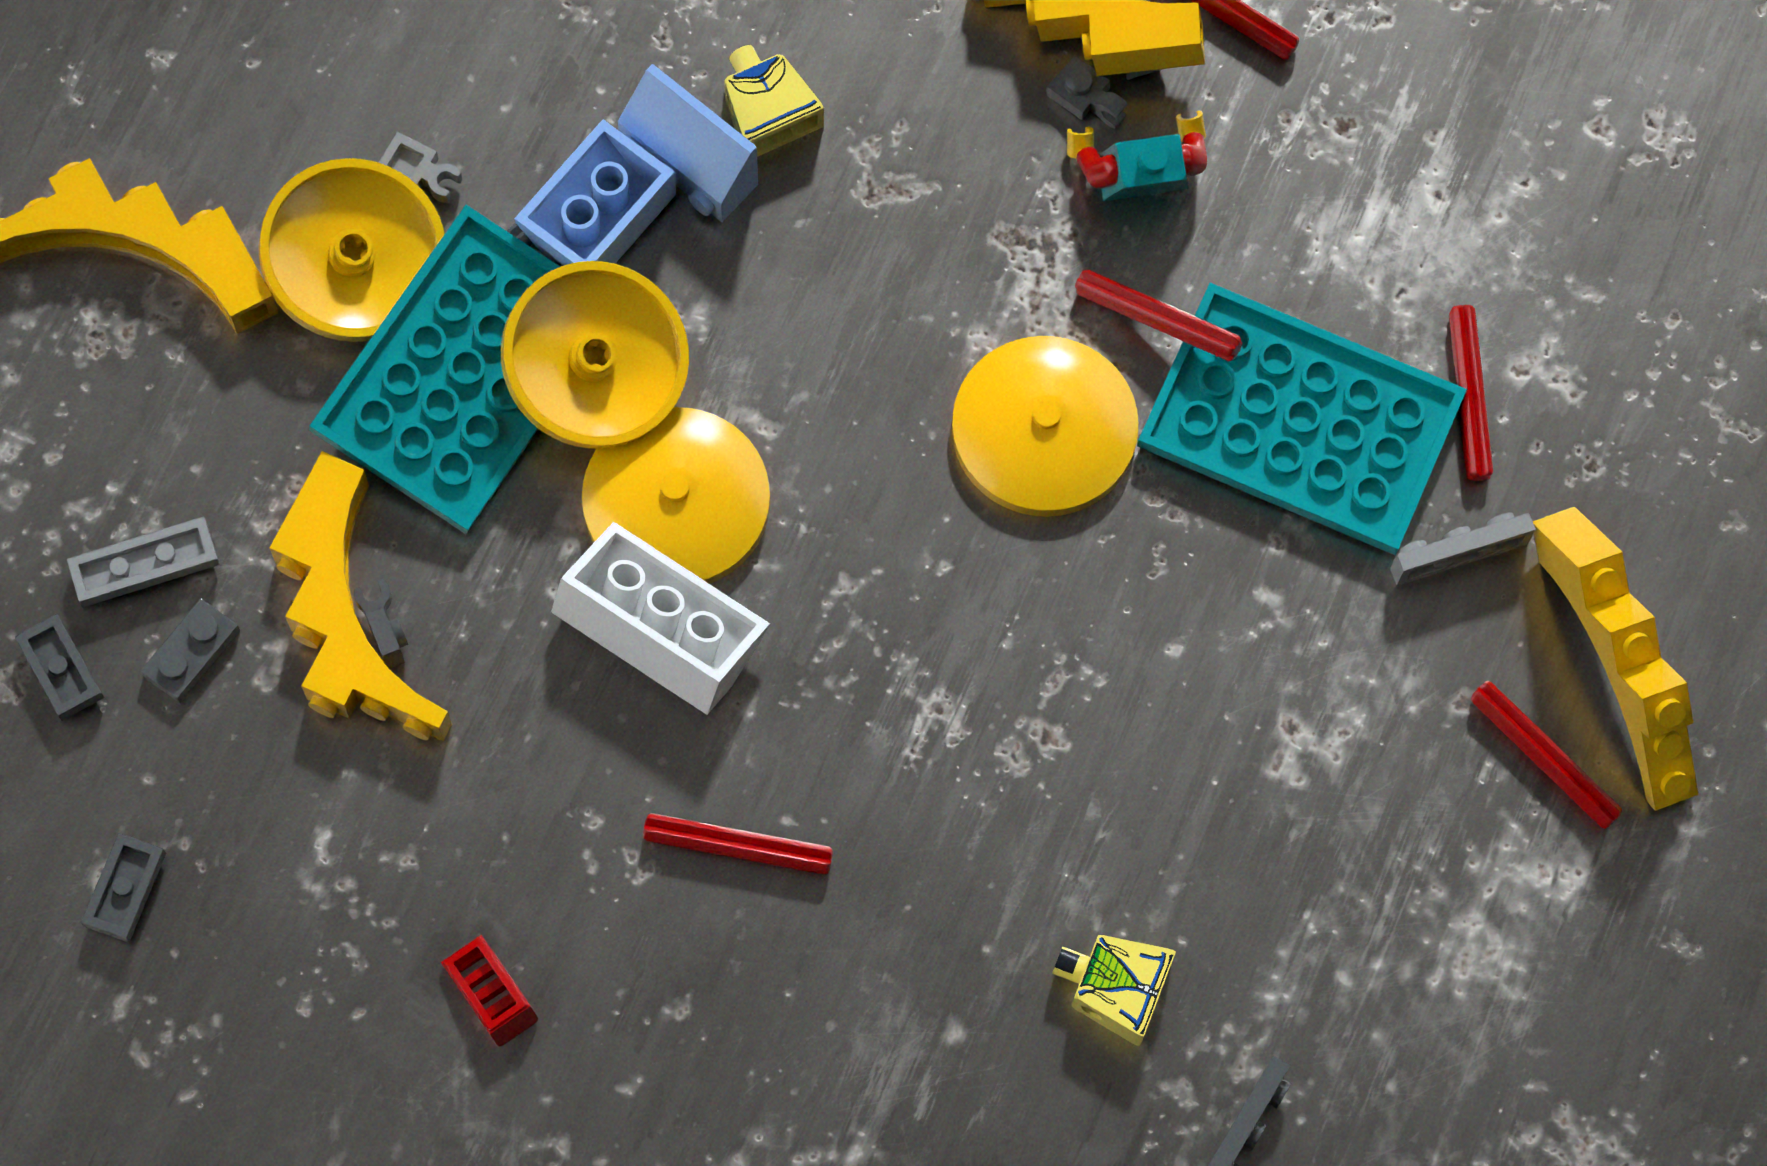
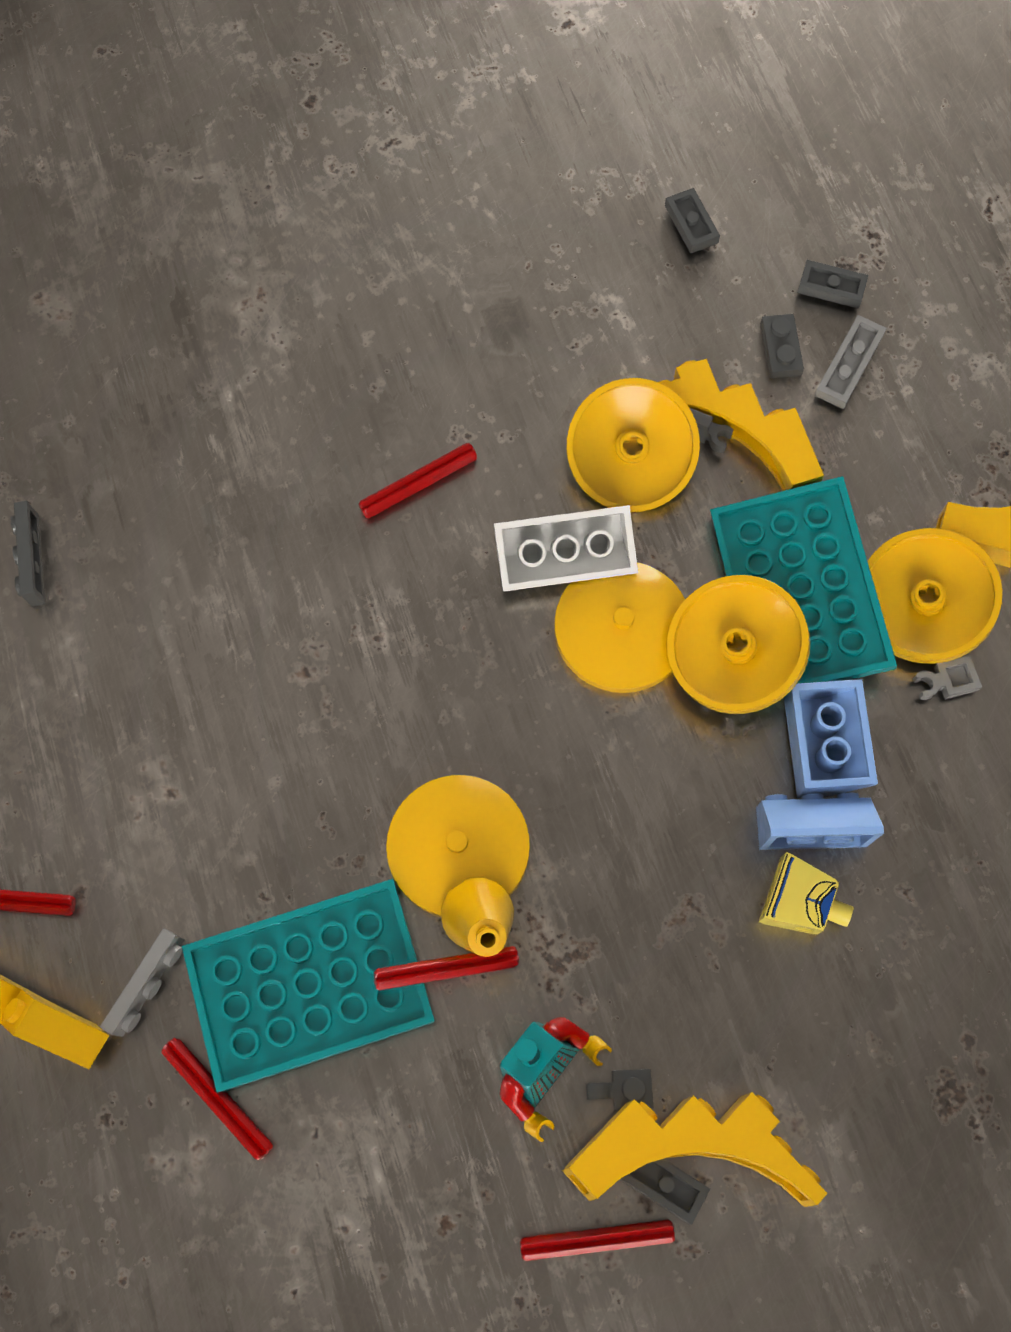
camera: 145 degrees right, 0 degrees up
red slope [441,935,538,1047] -> none
torso [1052,935,1176,1046] -> none
none -> yellow cone [441,877,514,957]
none -> yellow dish [566,378,700,513]

